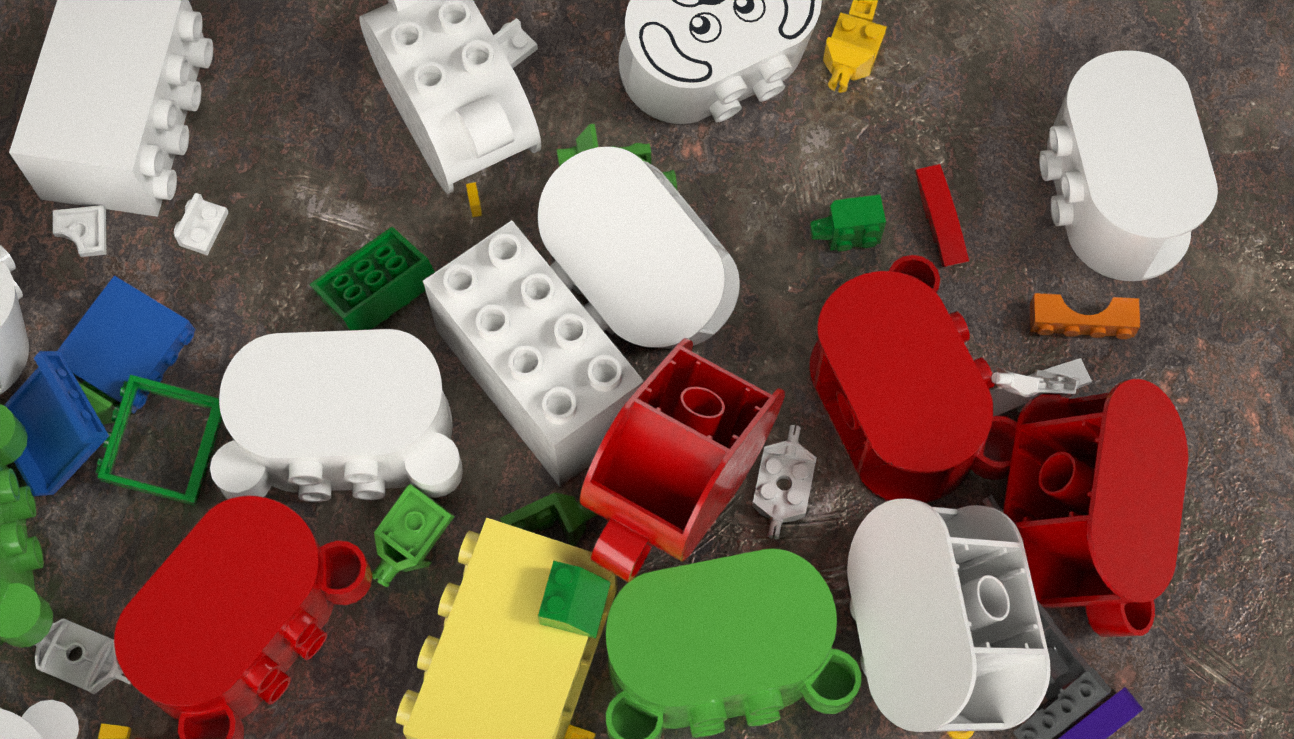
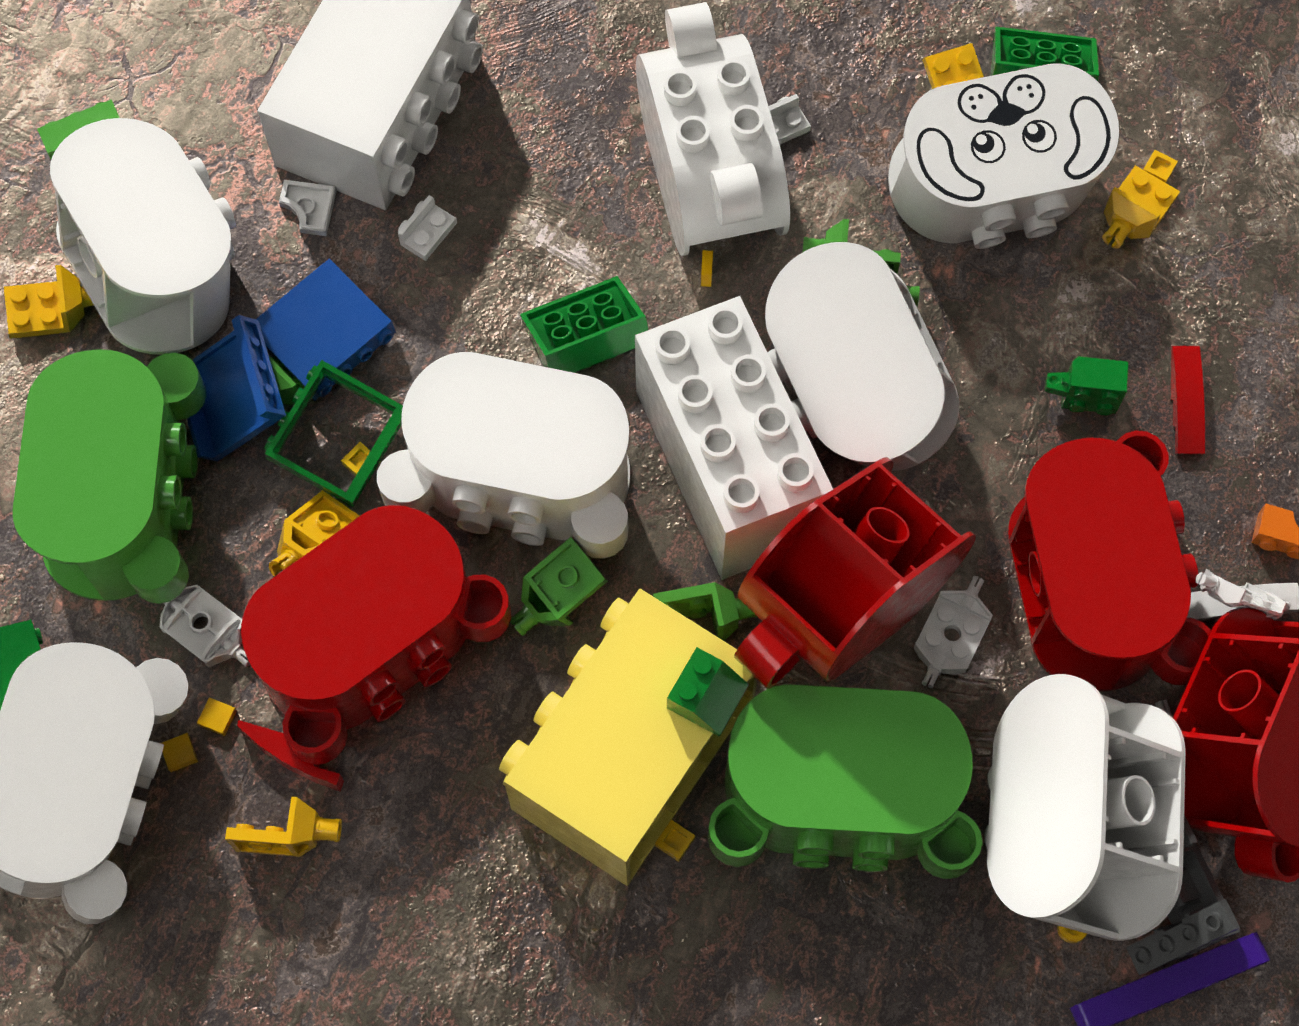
camera: 15 degrees right, 0 degrees up
none -> yellow plate [269,490,360,577]
none -> yellow tile [341,442,381,476]

